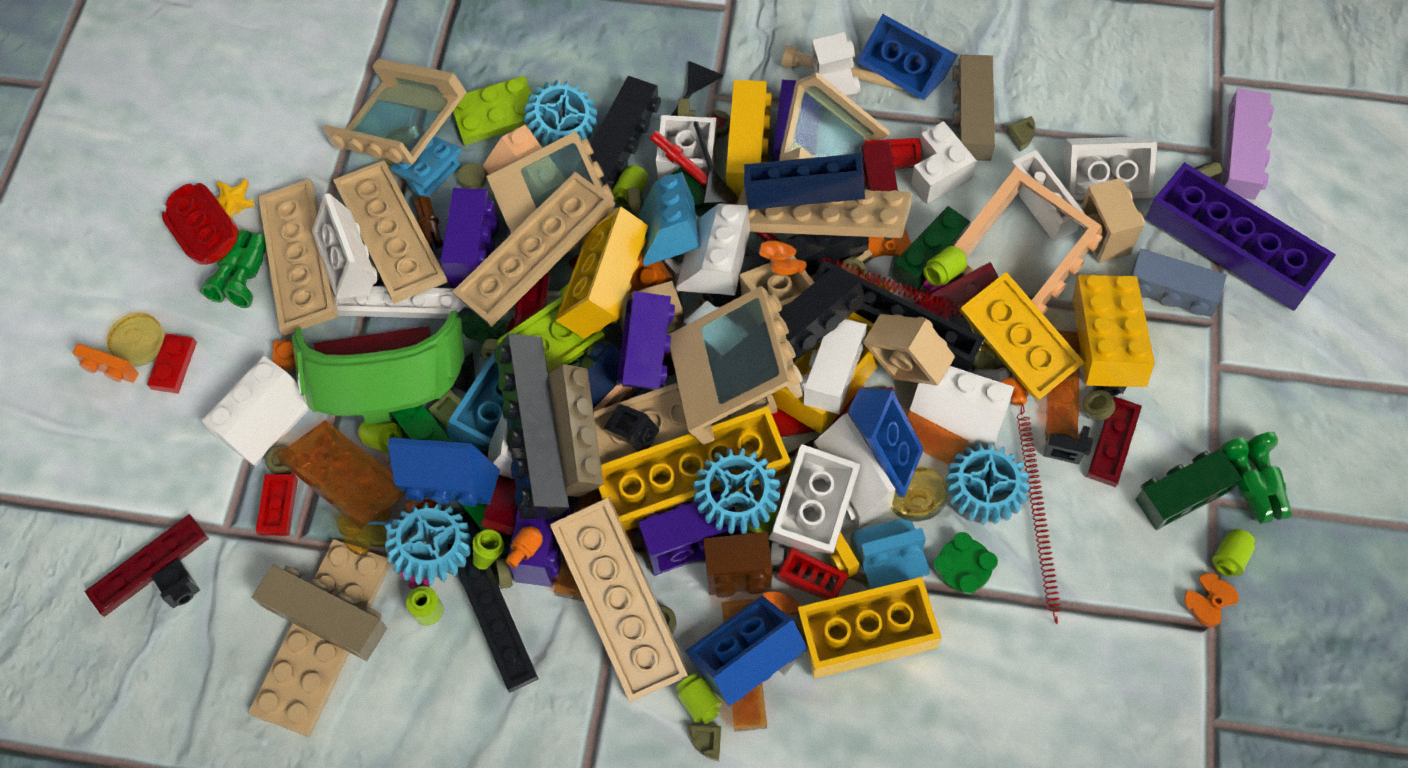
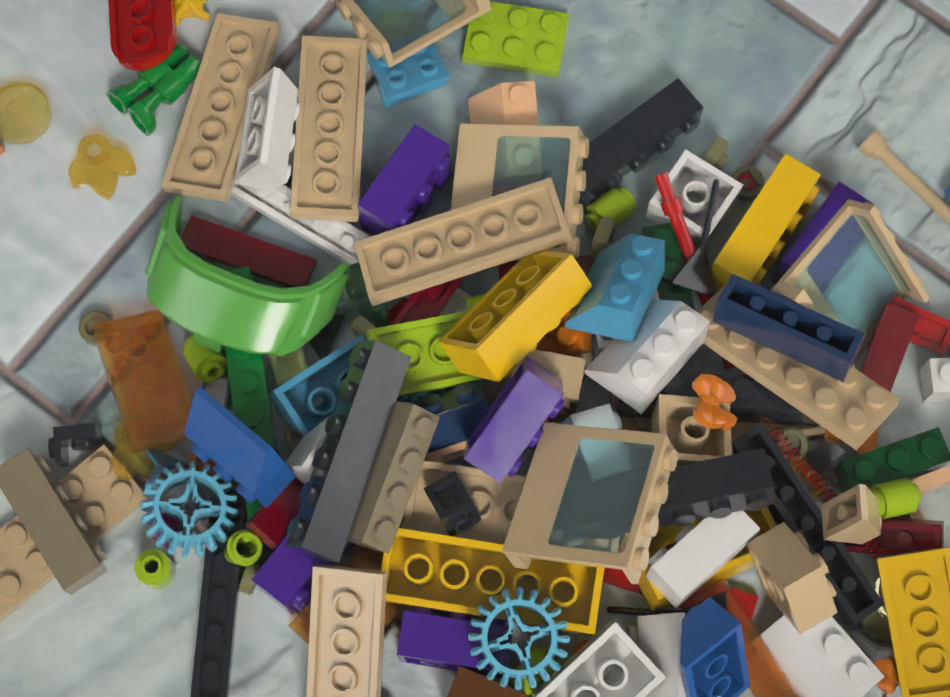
camera: 25 degrees right, 10 degrees up
red plate [147,334,197,394] -> none
white slope [202,356,309,467] -> none
red plate [256,474,298,536] -> none
orange plate [273,339,296,371] -> none
reddish brown axle [414,195,443,250] -> none
olive tile [458,163,487,189] -> none
orange cylinder [505,526,543,568] -> none
medium azure gear [524,80,597,153] -> none
black piece [671,61,723,116] -> none
white brick [812,32,861,103] -> none
none -> black bracket [48,423,103,467]
none -> clear yellow plate [68,134,136,199]
none -> tan slope [821,484,882,544]

